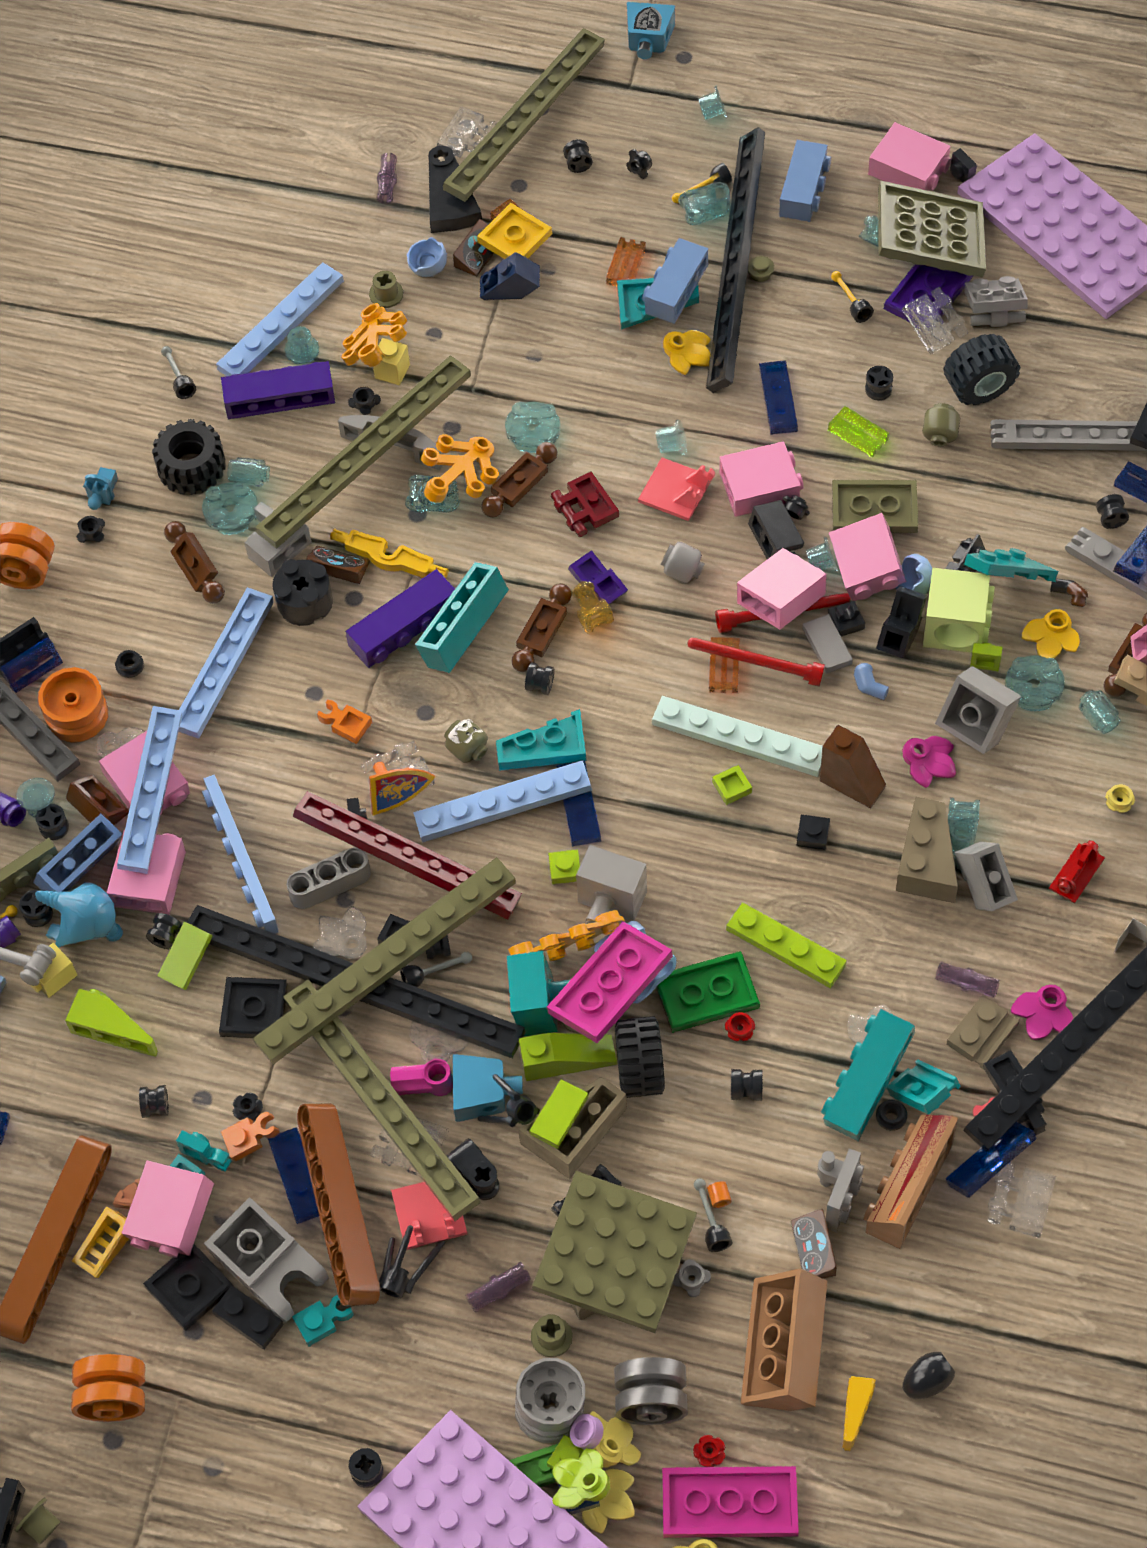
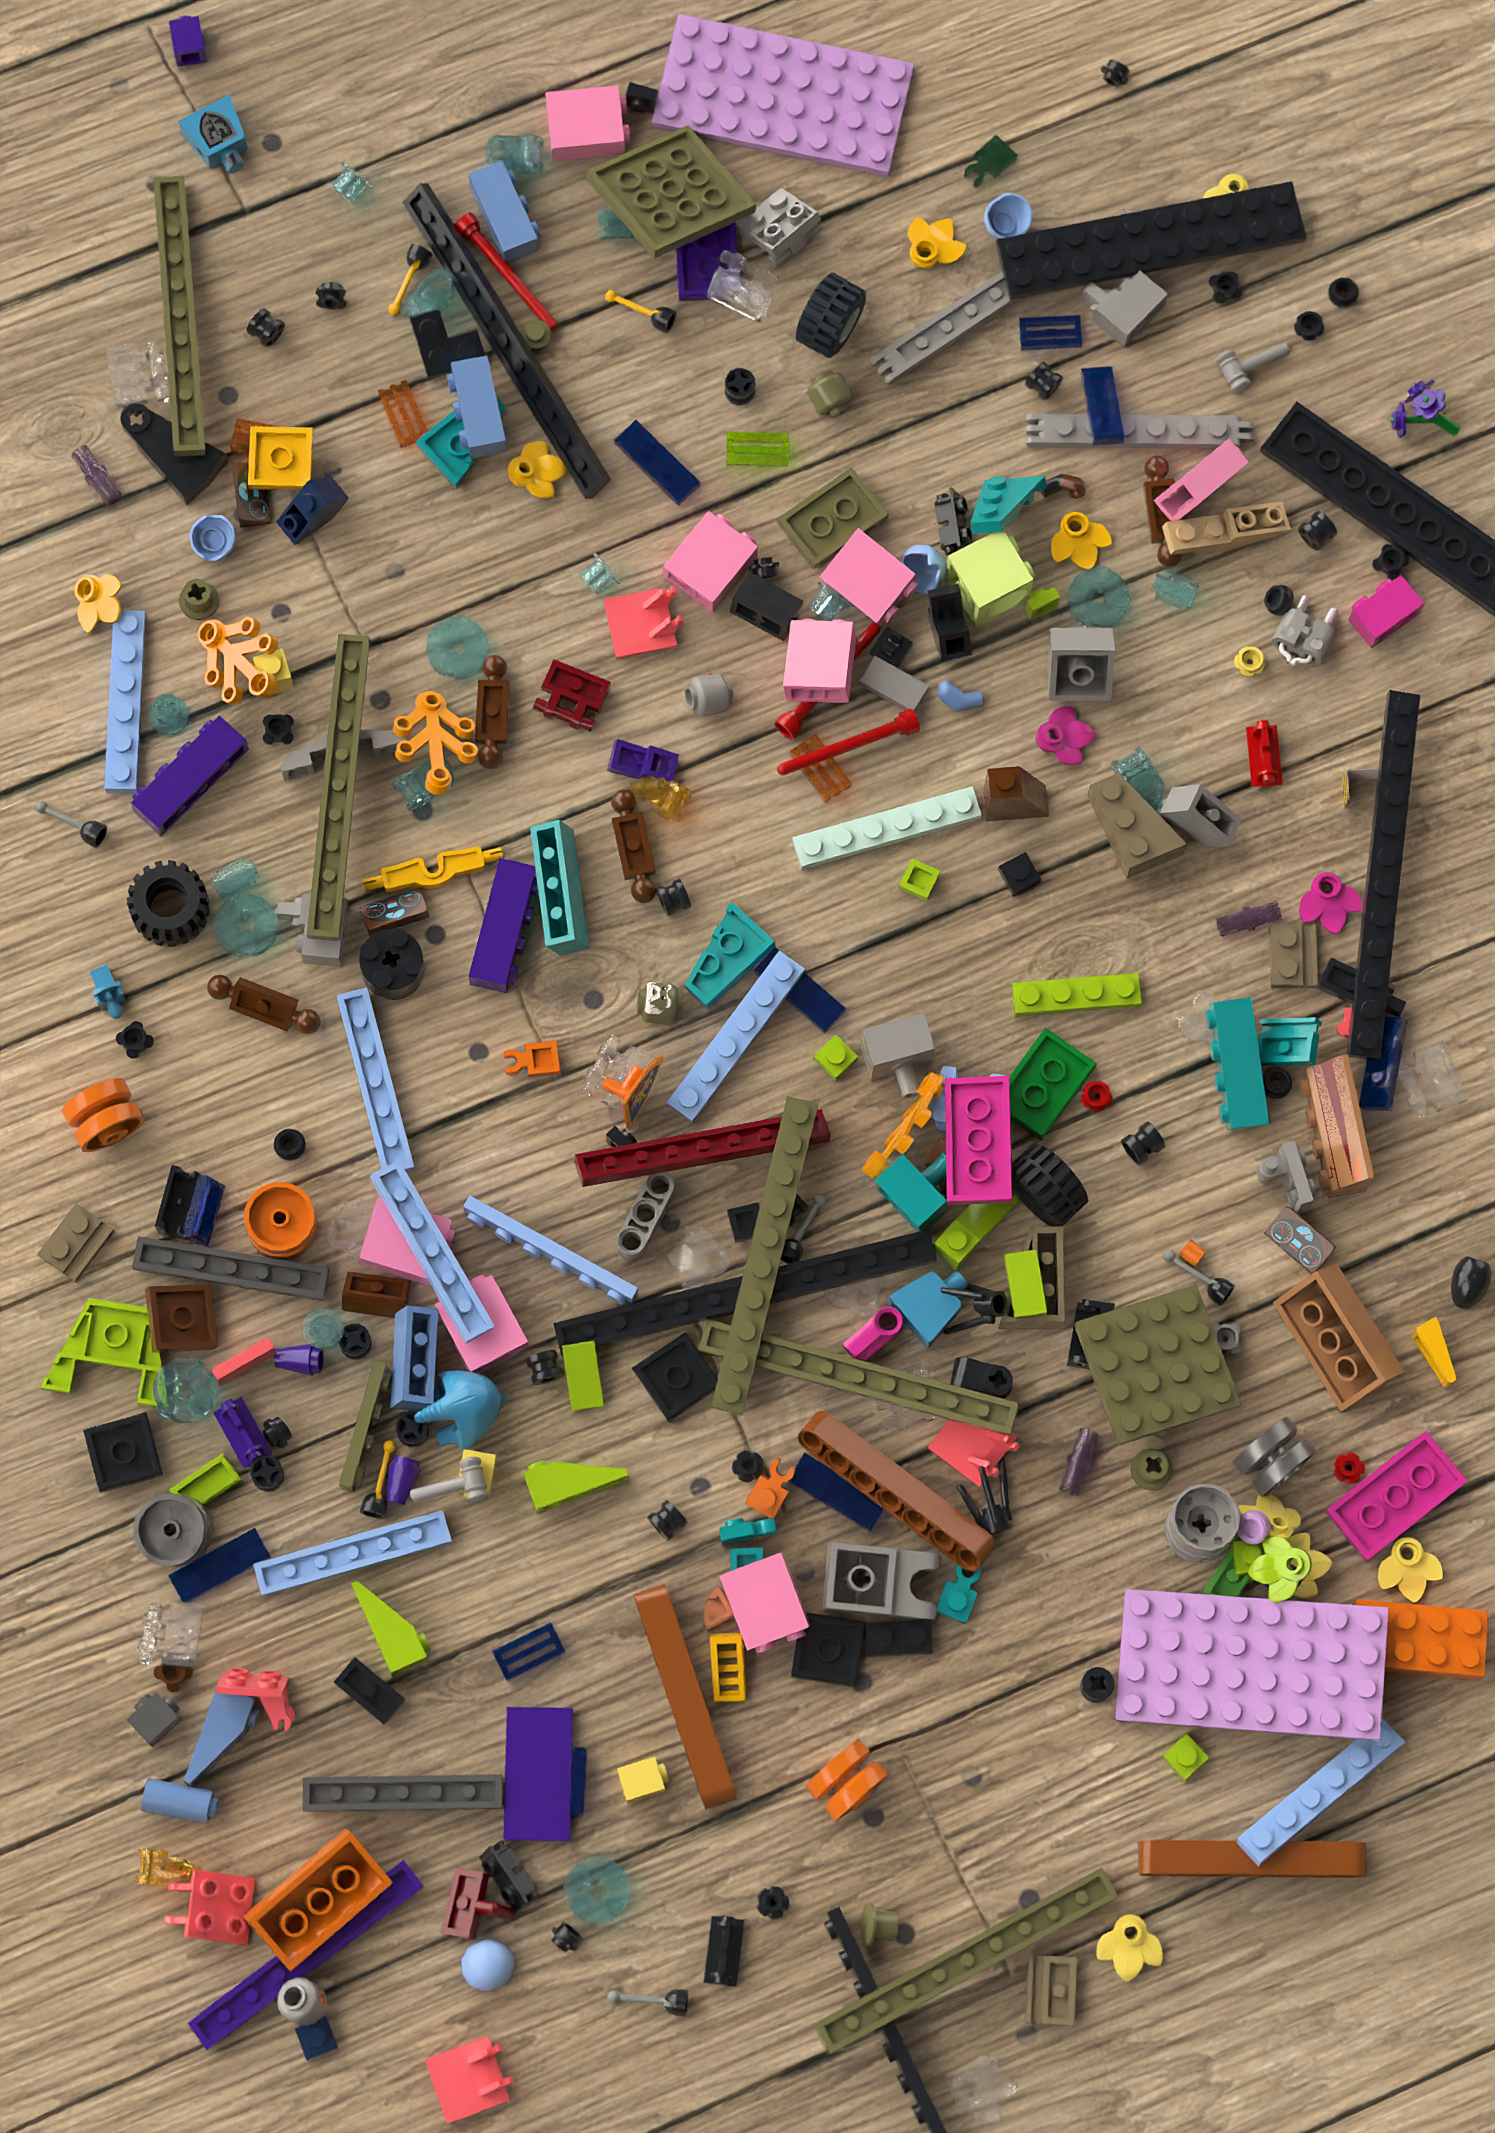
camera: 45 degrees left, 15 degrees up
none -> yellow plate [75,574,122,633]
none -> black plate [409,308,485,377]
none -> red piece [454,212,558,332]
none -> clear light blue piece [486,135,544,174]
none -> yellow plate [908,217,966,268]

